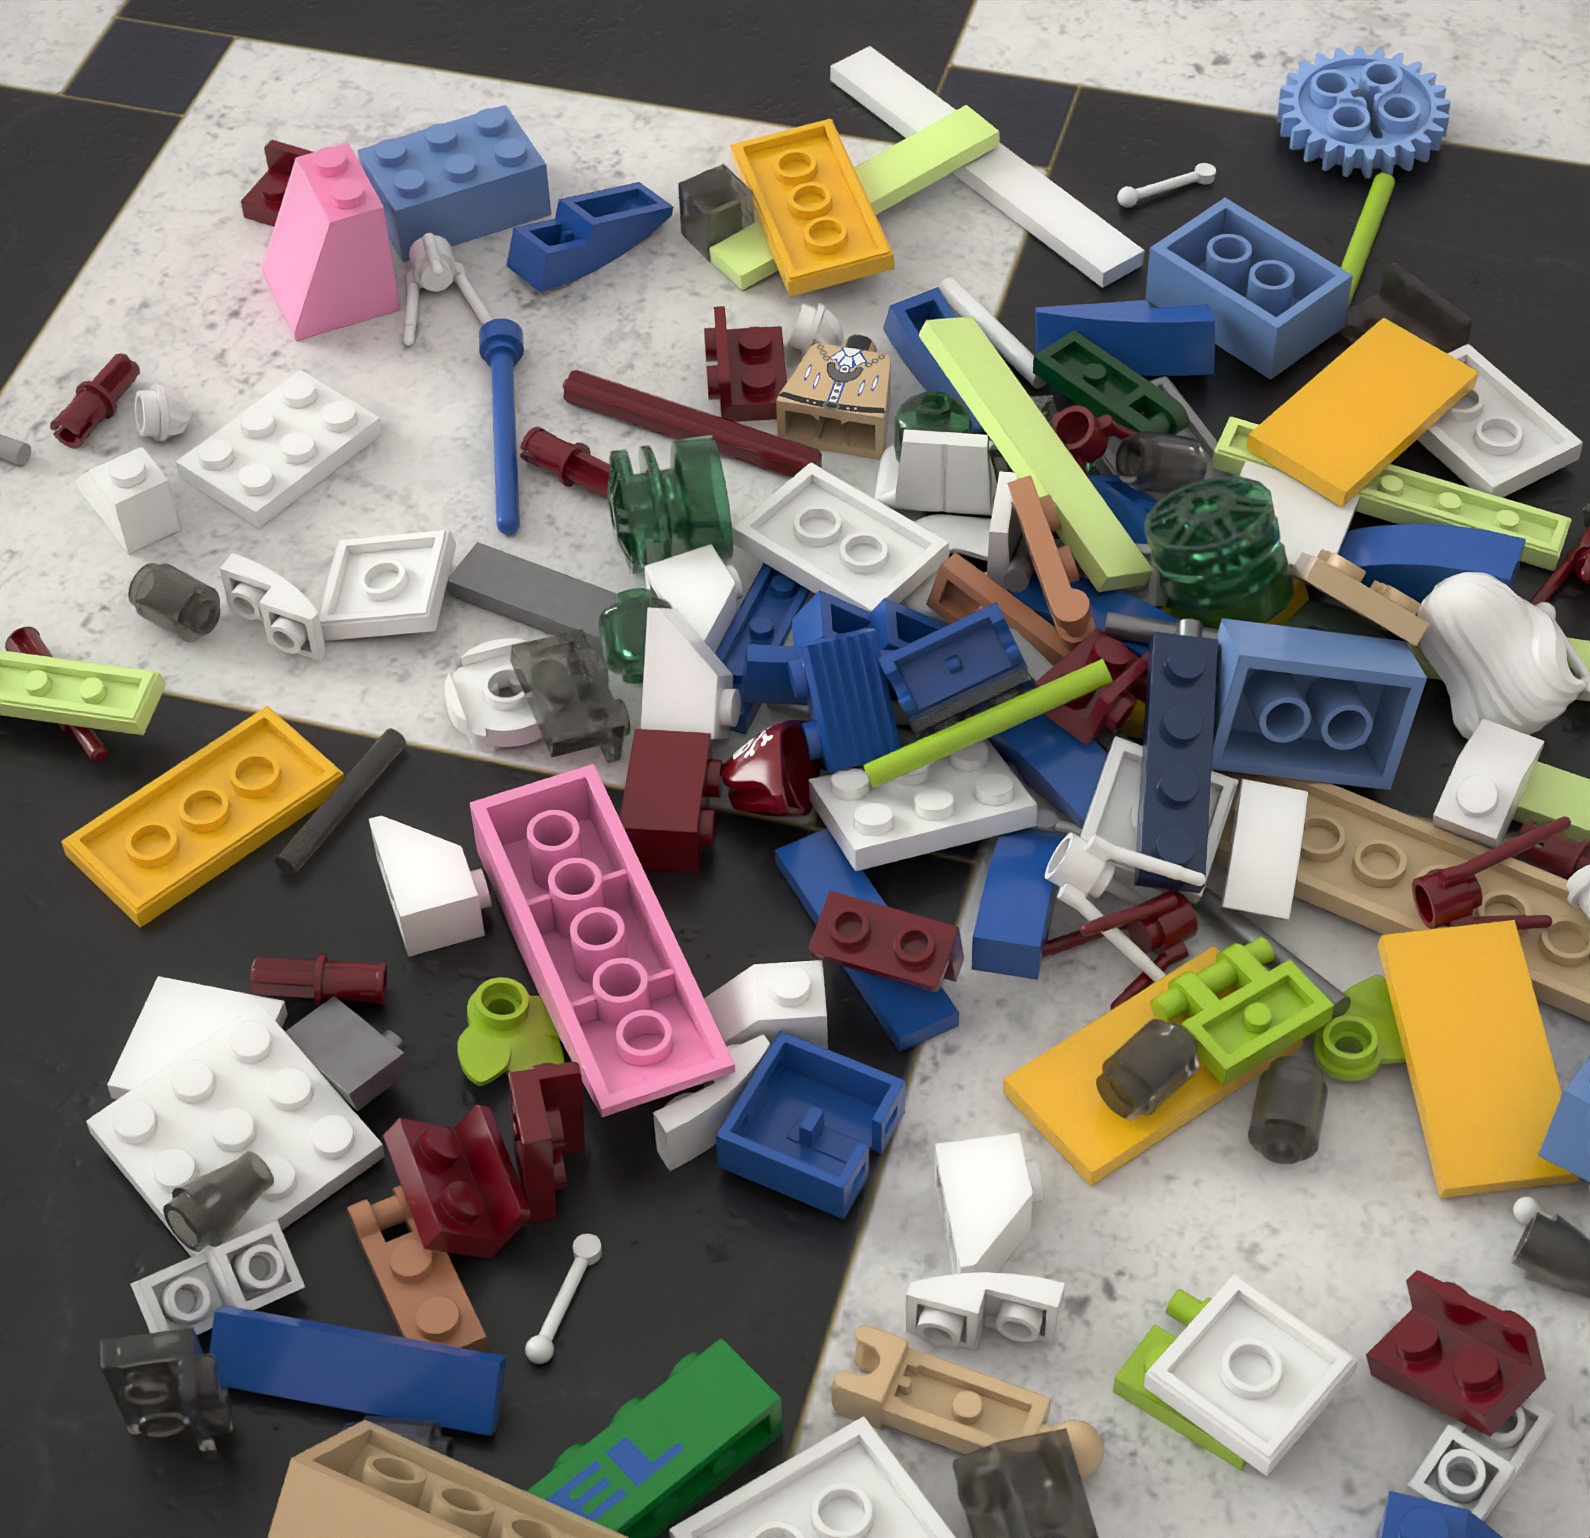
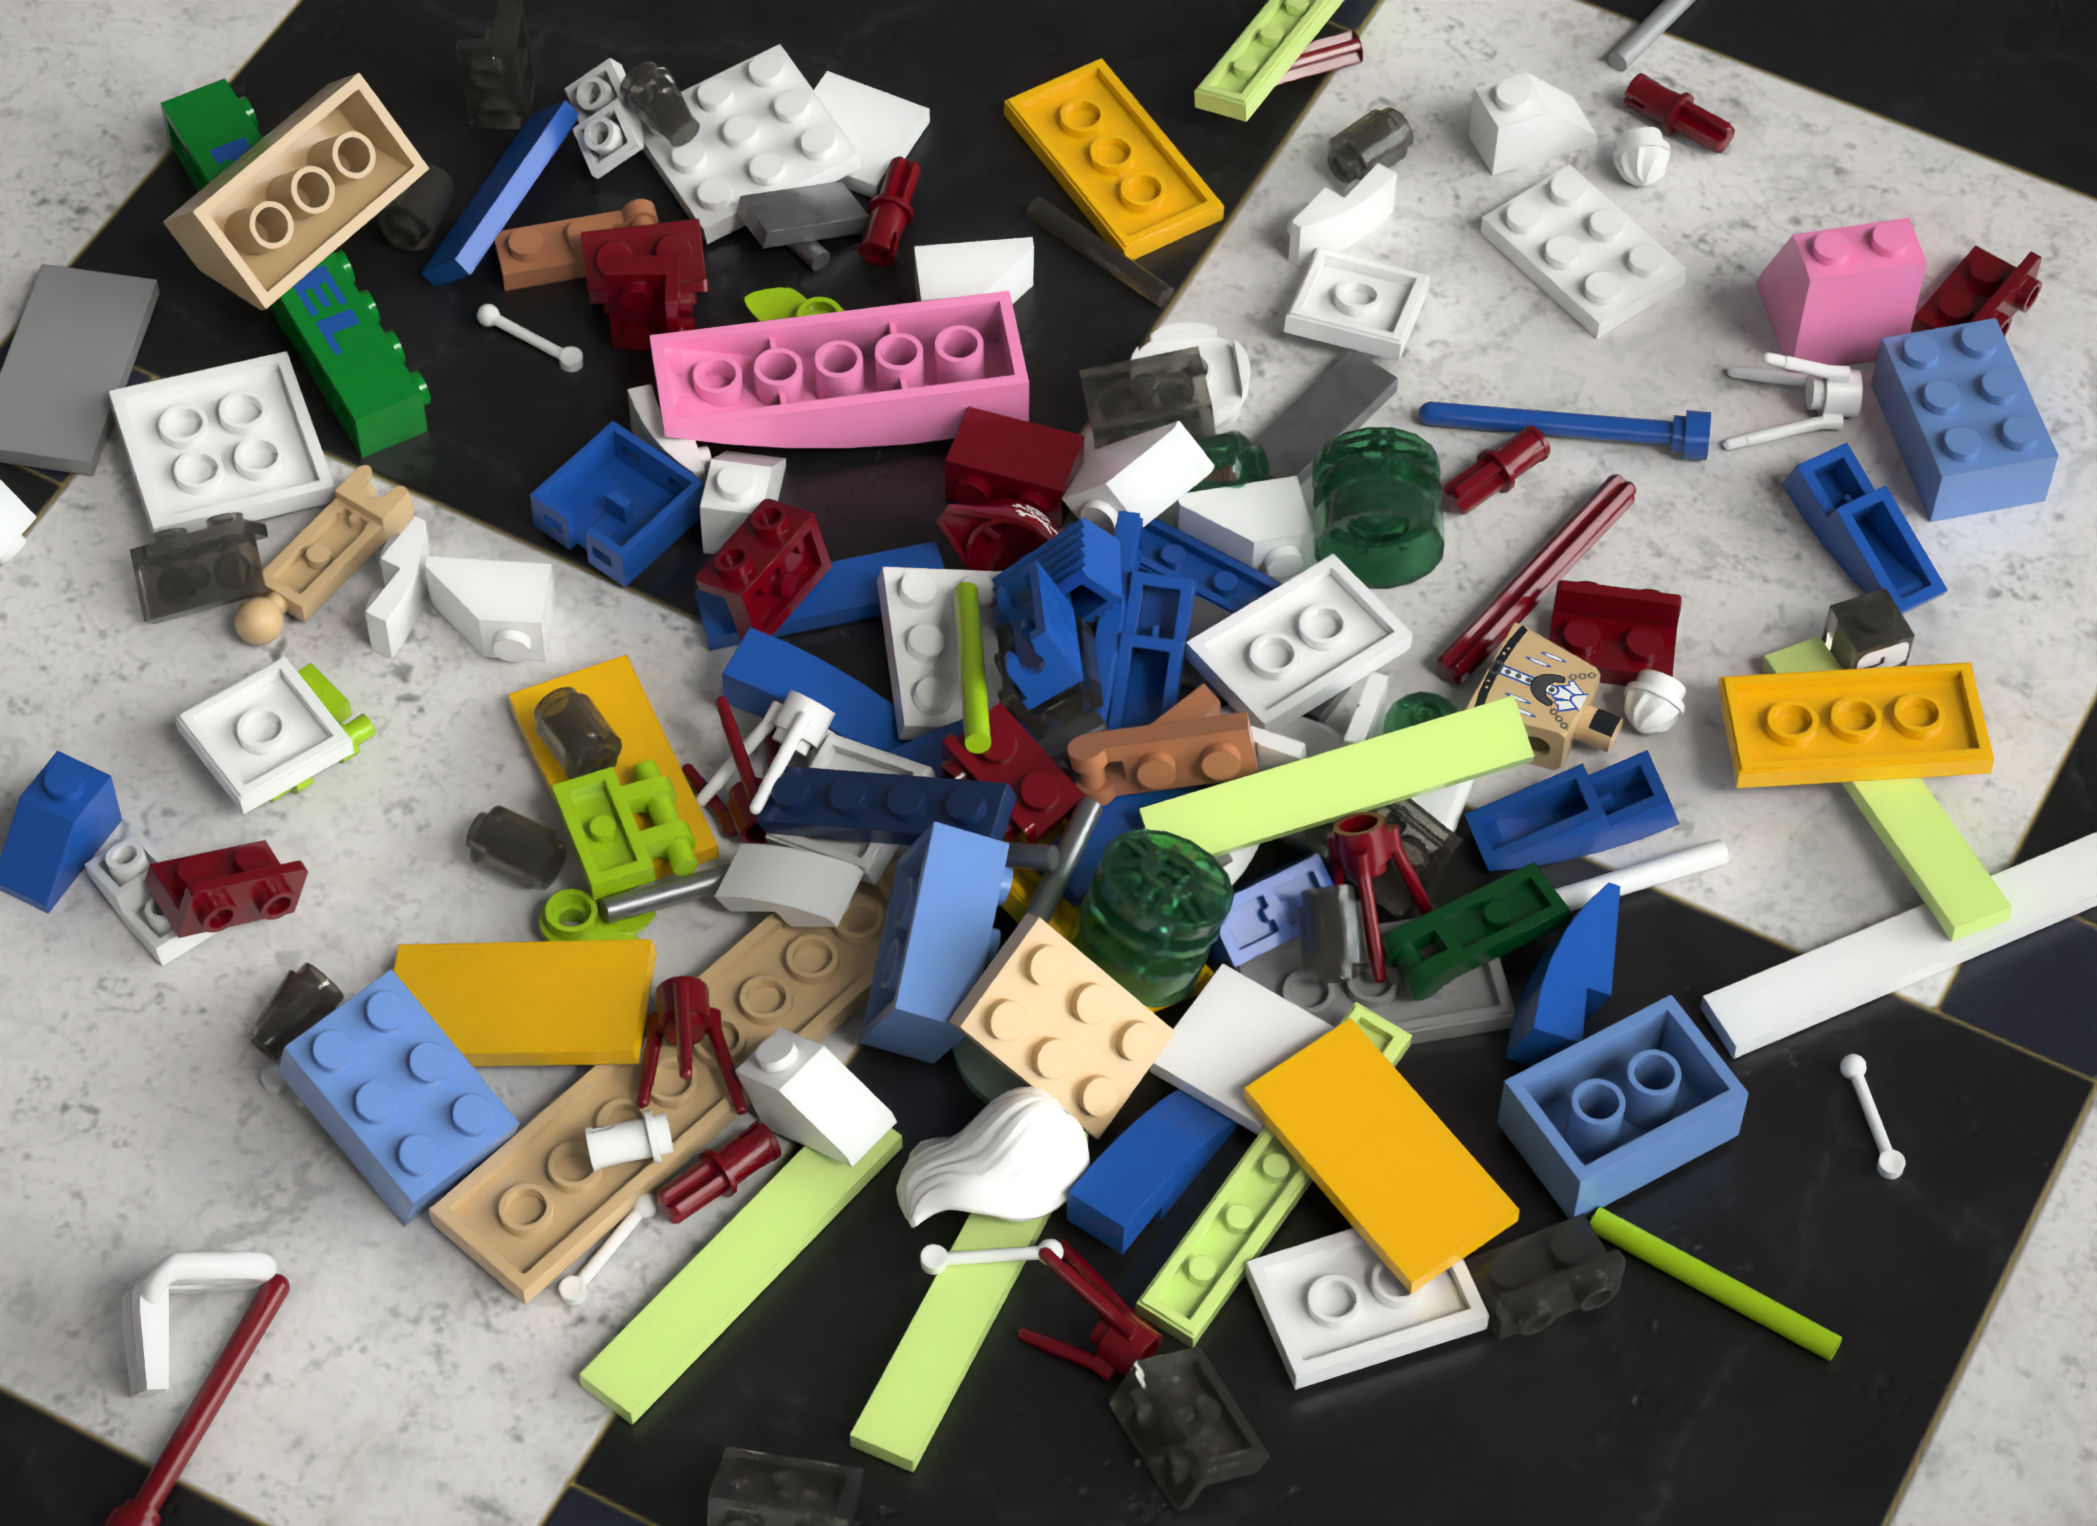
camera: 100 degrees right, 5 degrees up
light blue gear [1277,46,1451,178] -> none

